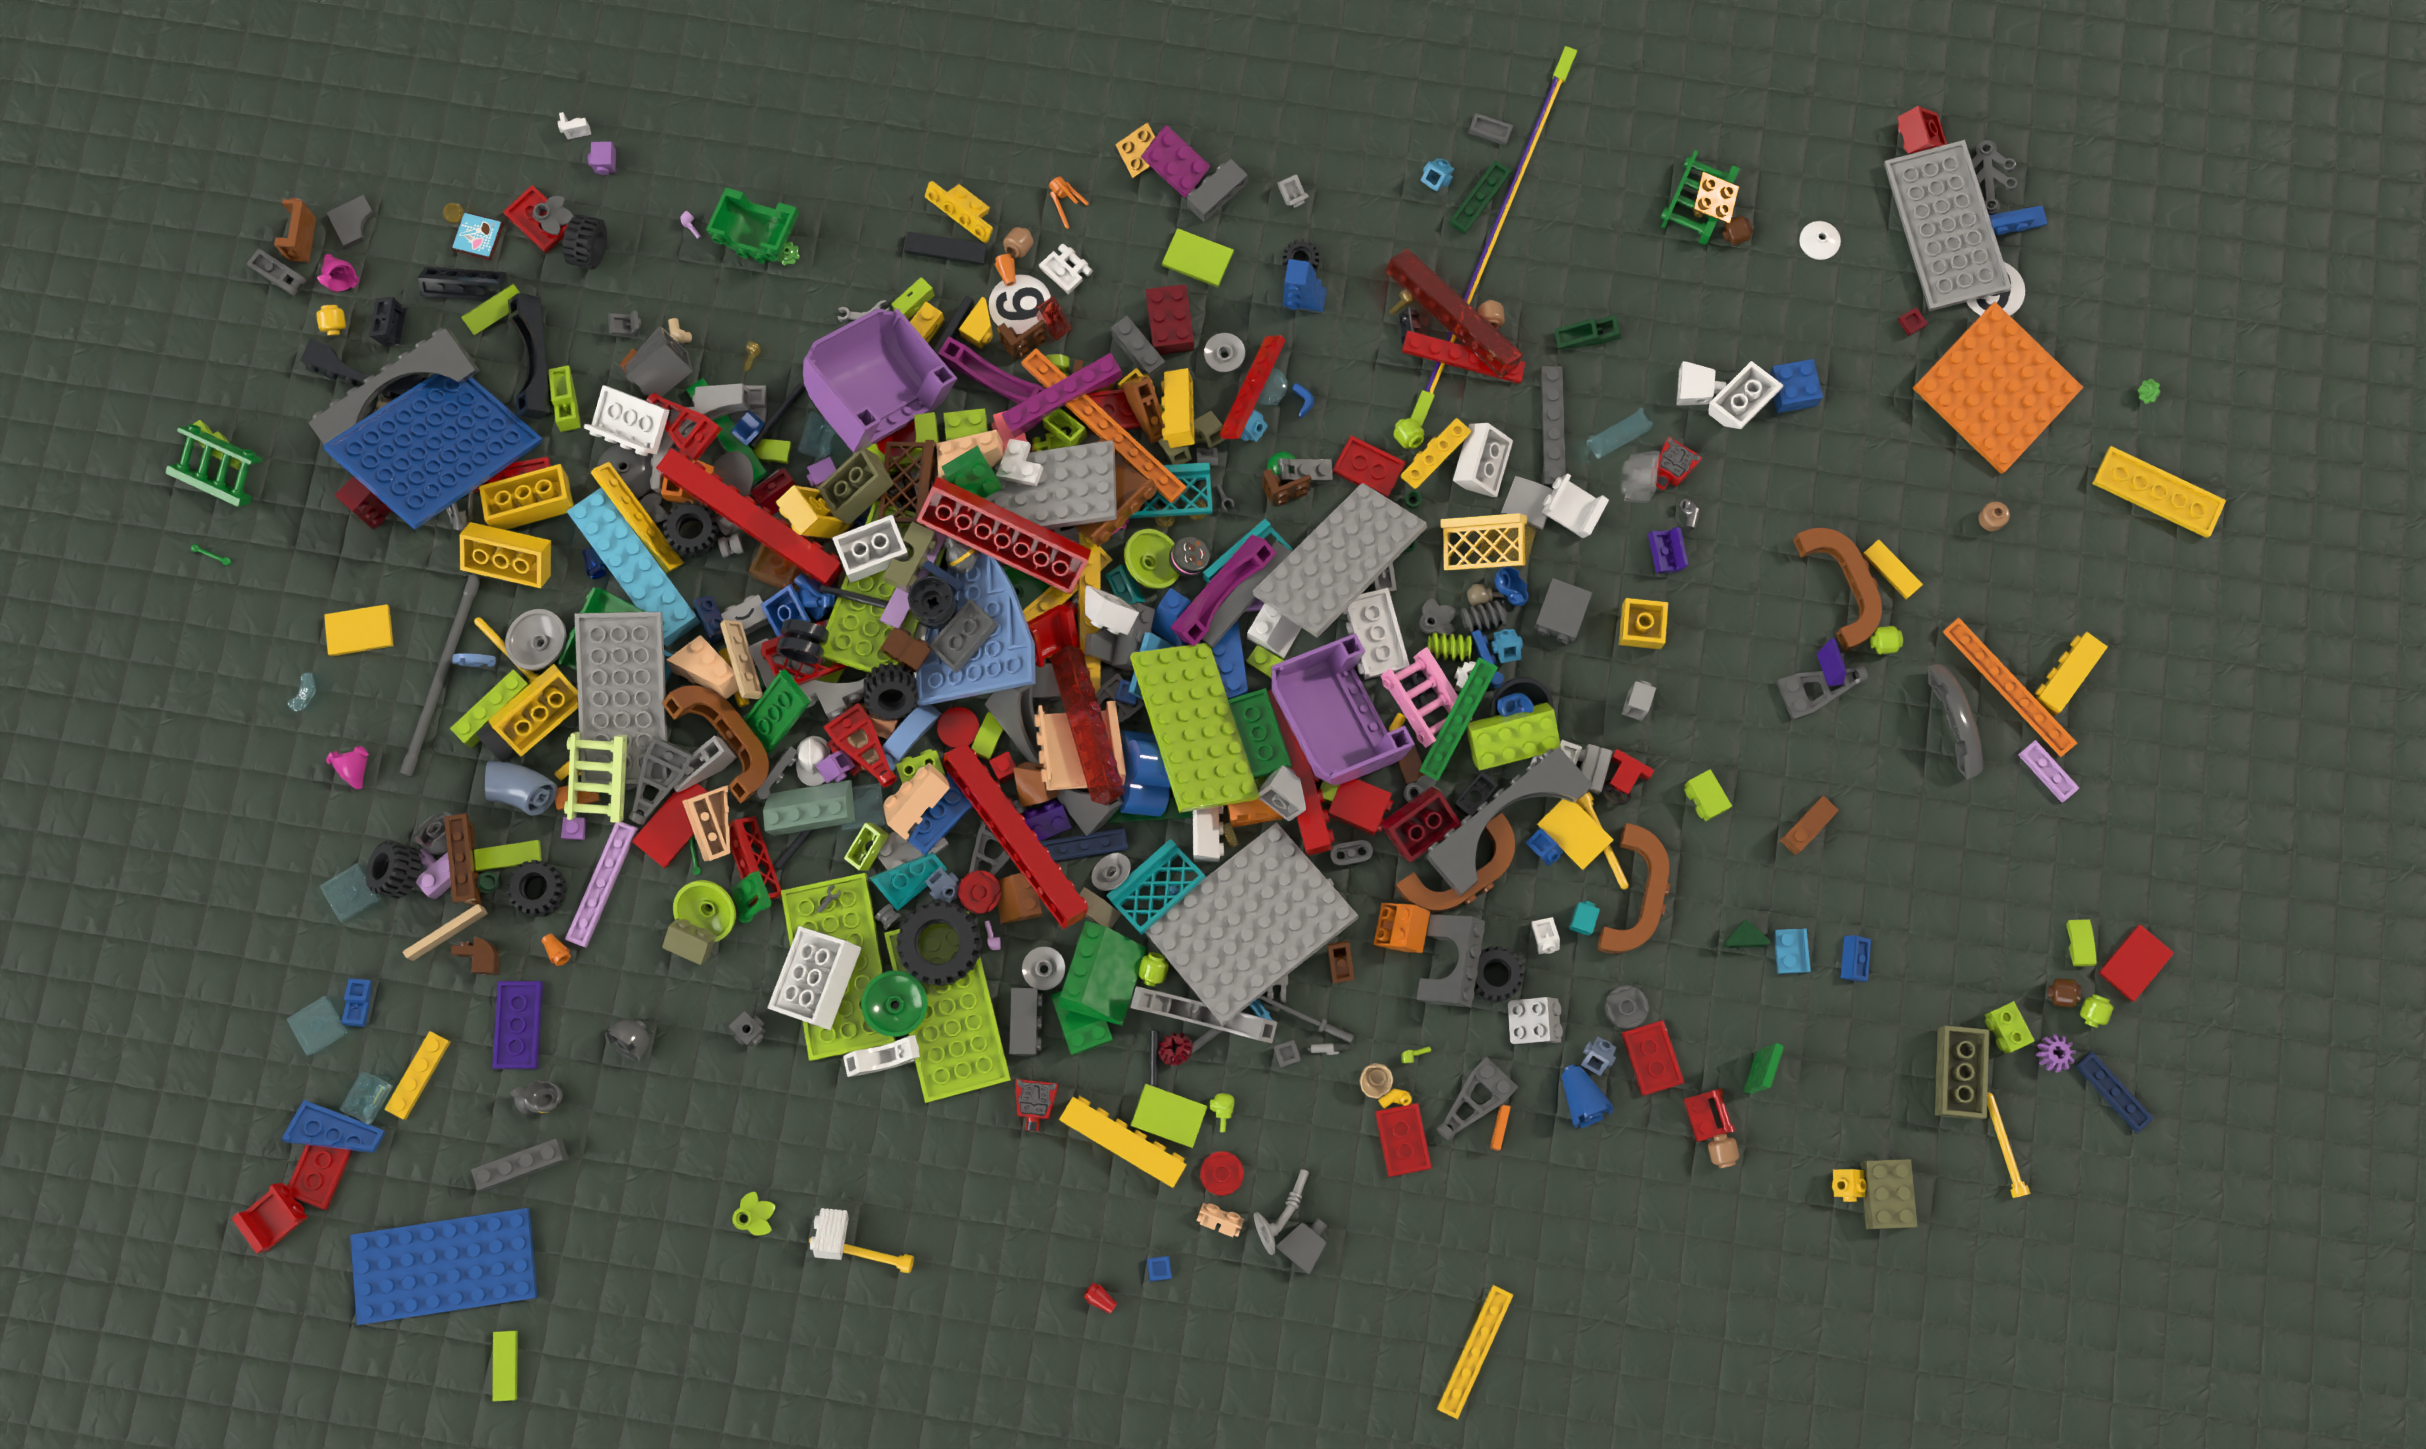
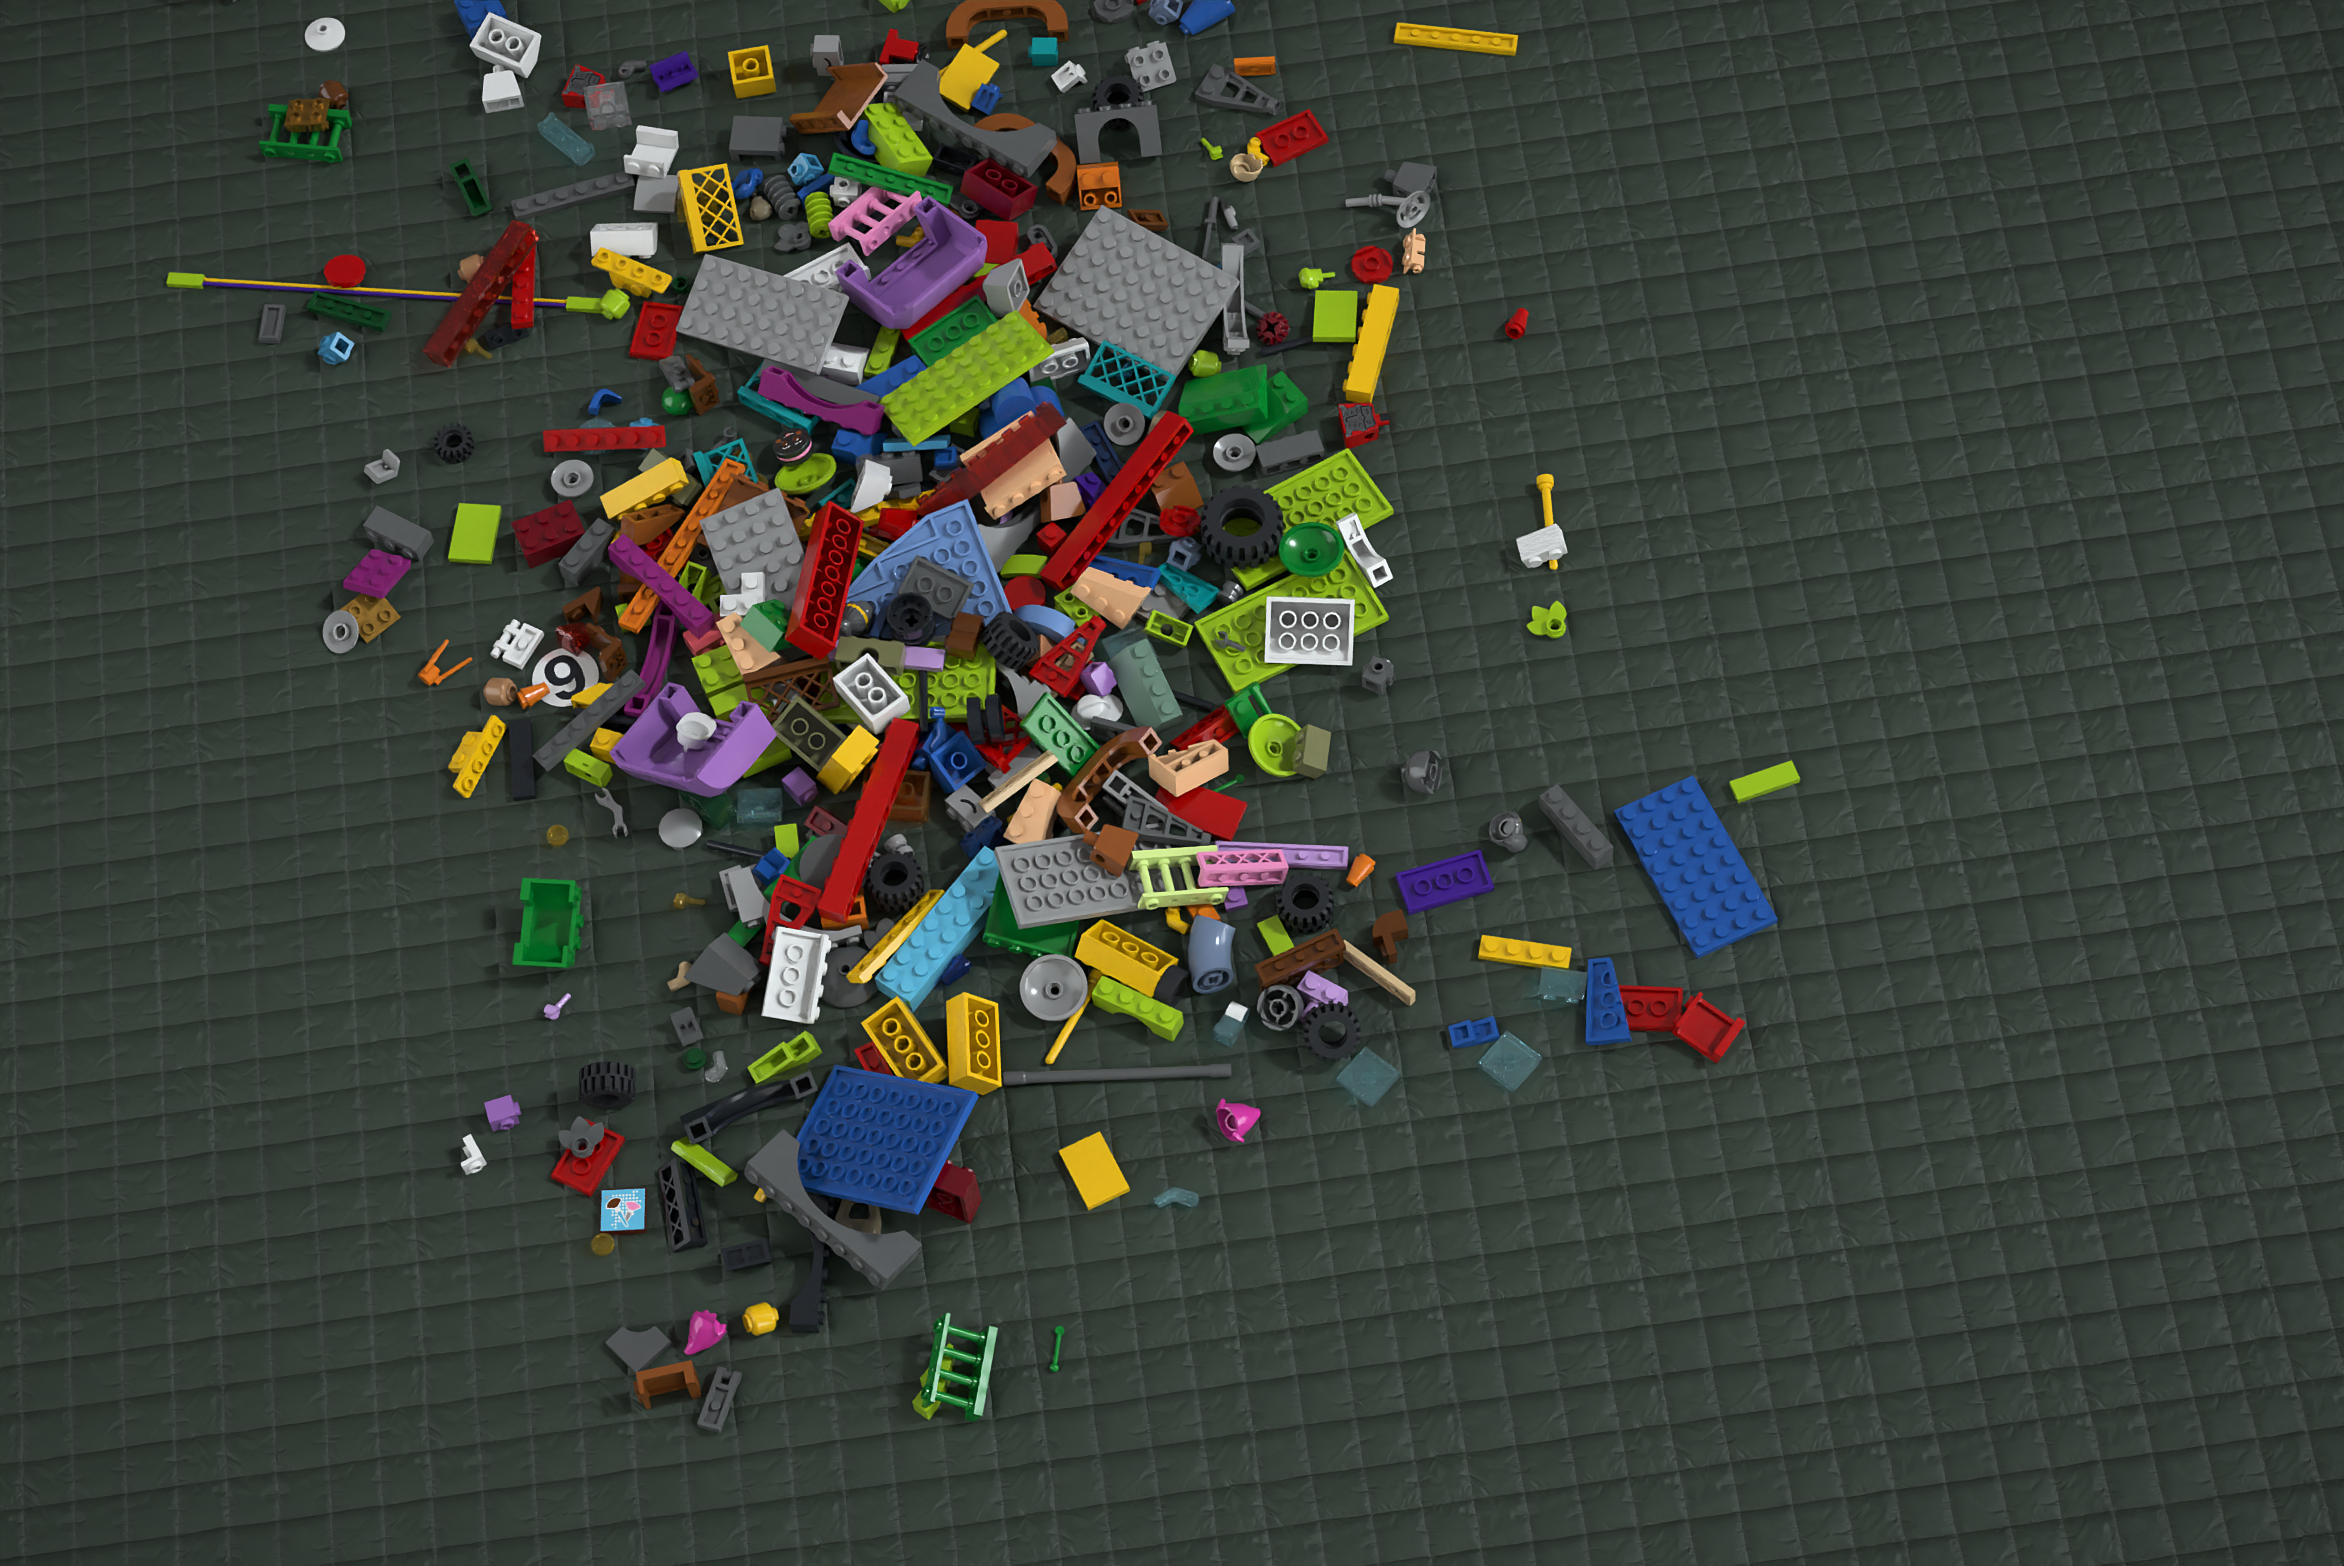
camera: 100 degrees left, 15 degrees down
medium blue tile [452,654,496,667] -> none
blue tile [1147,1256,1172,1281] -> none
blue wedge [1283,259,1327,312] -> none
none -> light grey dish [323,610,359,653]
none -> red tile [324,255,366,288]
none -> dark grey plate [532,669,646,772]
none -> clear yellow plate [547,825,569,846]
none -> reddish brown slope [561,586,604,624]
none -> white piece [676,712,717,752]
none -> dark green plate [683,1048,706,1070]
none -> clear arm [705,1051,727,1083]
none -> dark orange panel [789,62,889,134]
none -> dark orange torso [1082,824,1139,878]
none -> clear yellow hand [1138,542,1152,565]
none -> bright pink fence [1196,849,1289,887]
none -> clear light blue leg [1213,1001,1250,1047]

